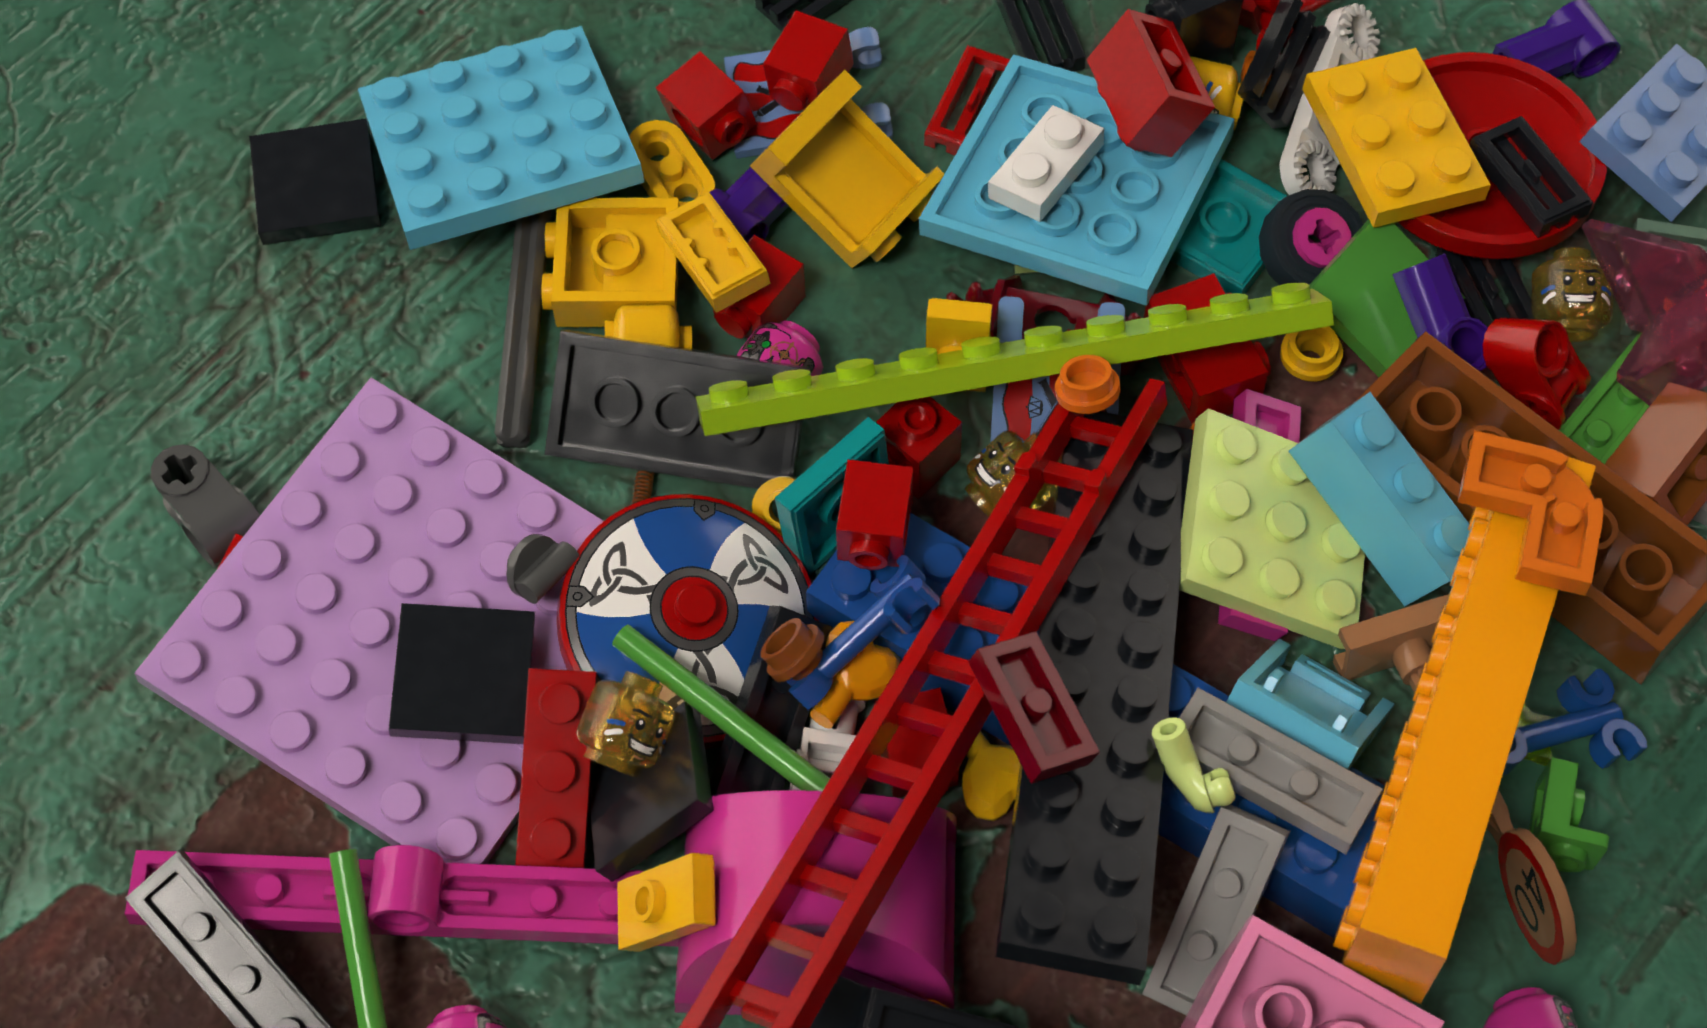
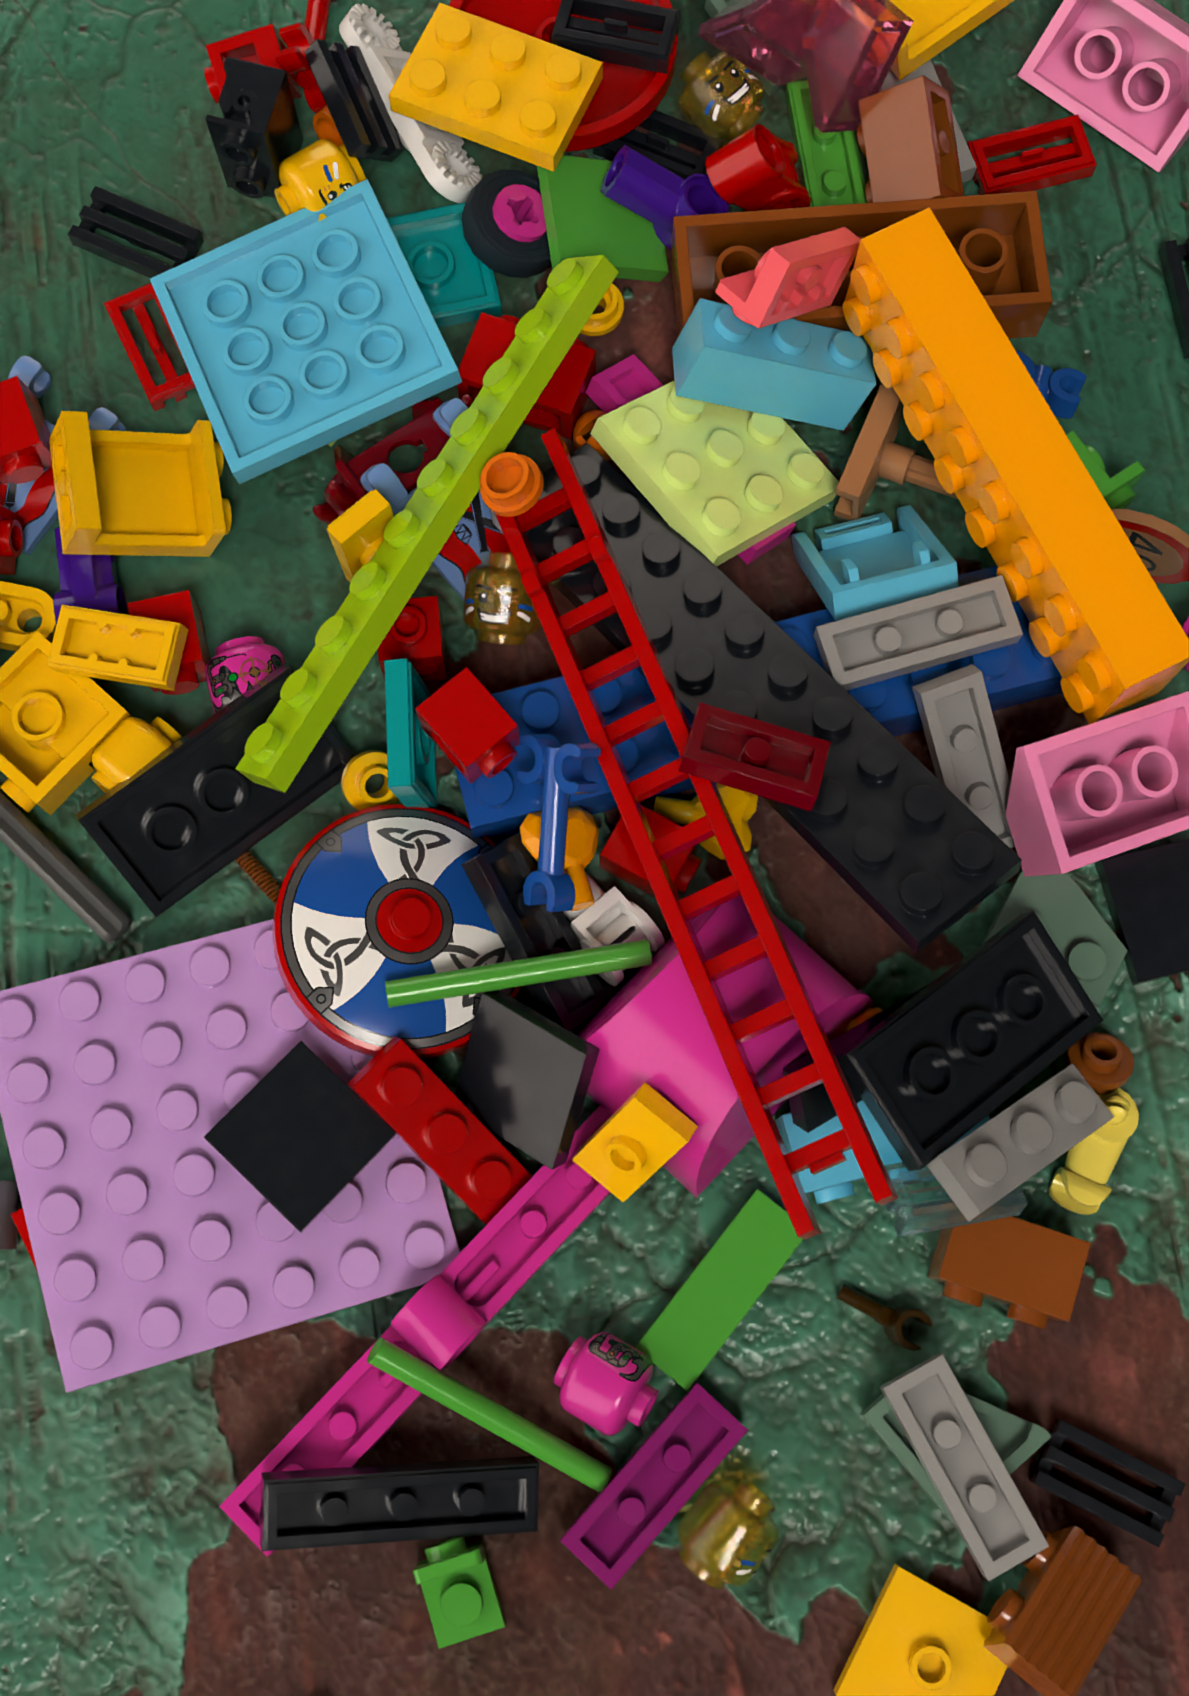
camera: 50 degrees left, 15 degrees up
dark grey plate [506,534,579,604] -> none
clear yellow head [576,671,676,777] -> none
dark orange plate [761,618,824,682] -> none
white plate [988,105,1104,222] -> none
red brick [1086,9,1215,157] -> none
yellowish green arm [1152,717,1236,813] -> none
orange plate [1457,430,1603,596] -> none
none -> coral bracket [715,227,860,329]

